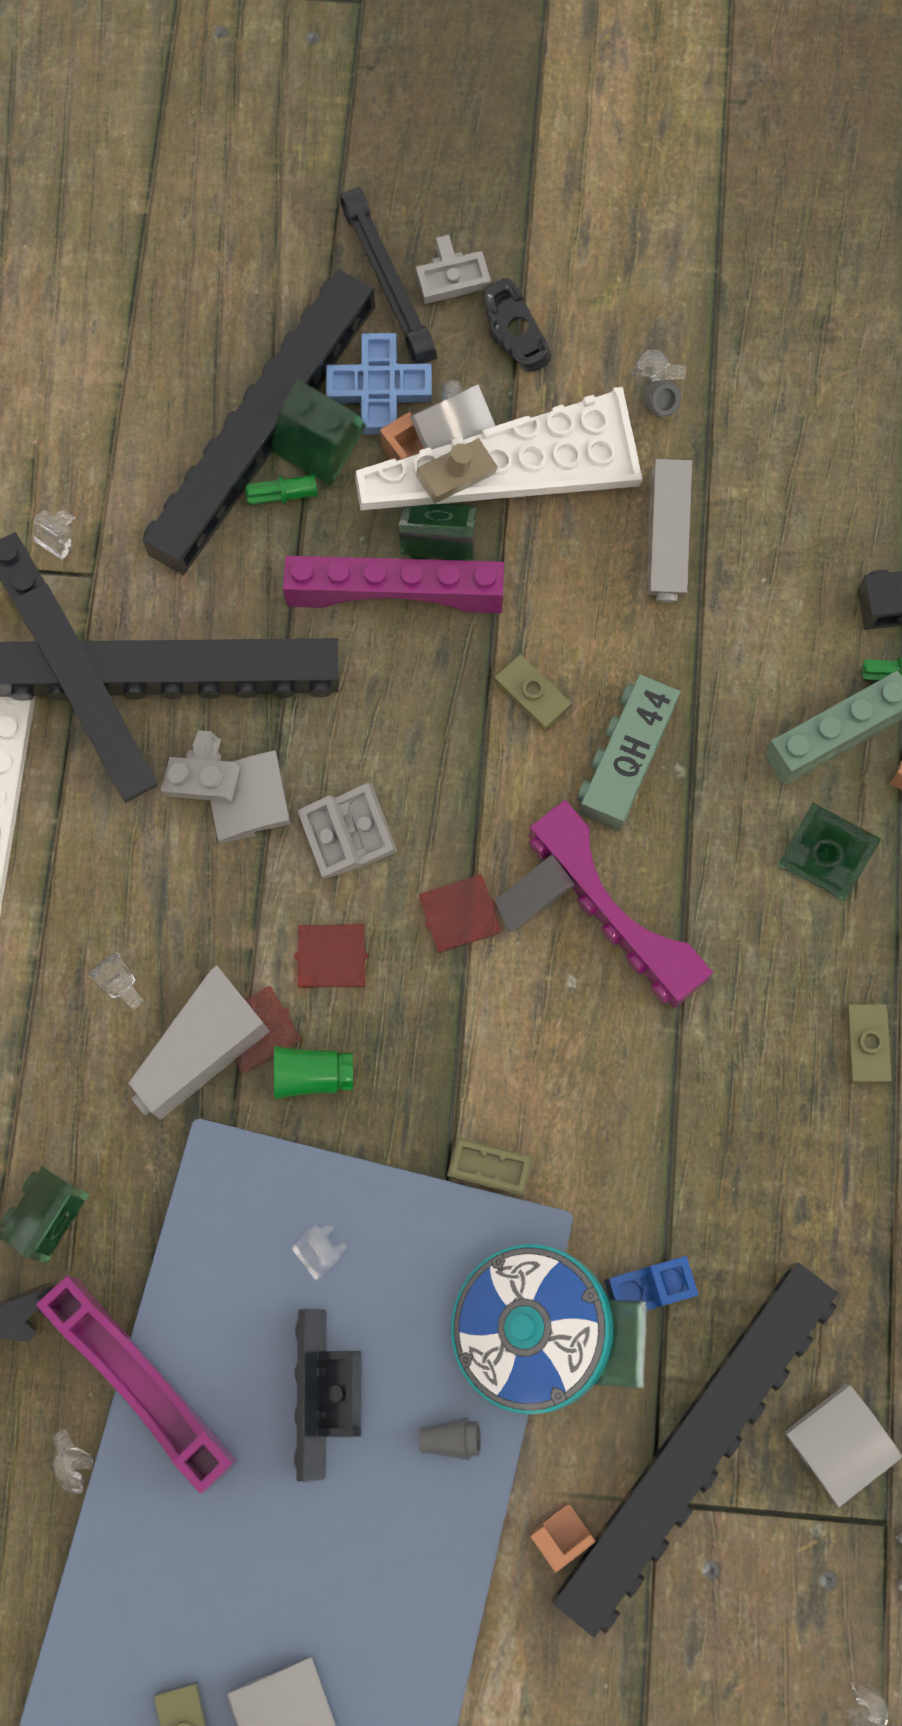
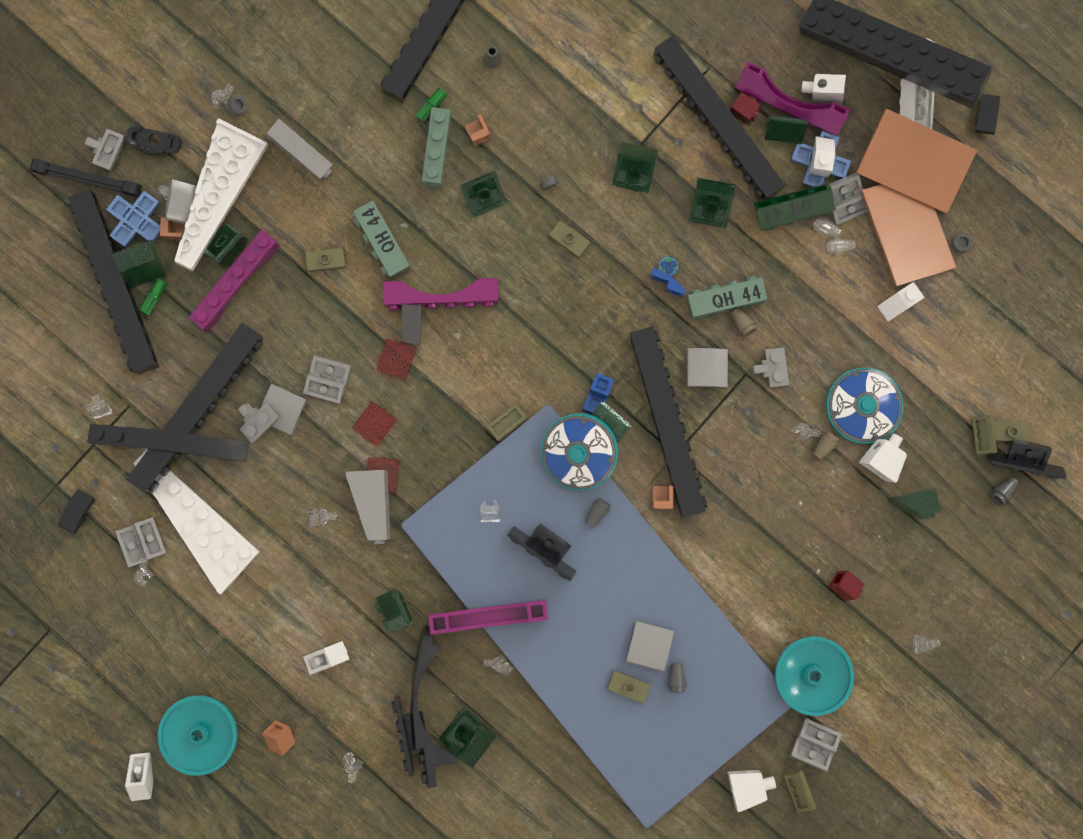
camera: 55 degrees left, 10 degrees up
green plant [274,1045,353,1100] -> none
dark tan tile [416,438,498,504] -> none

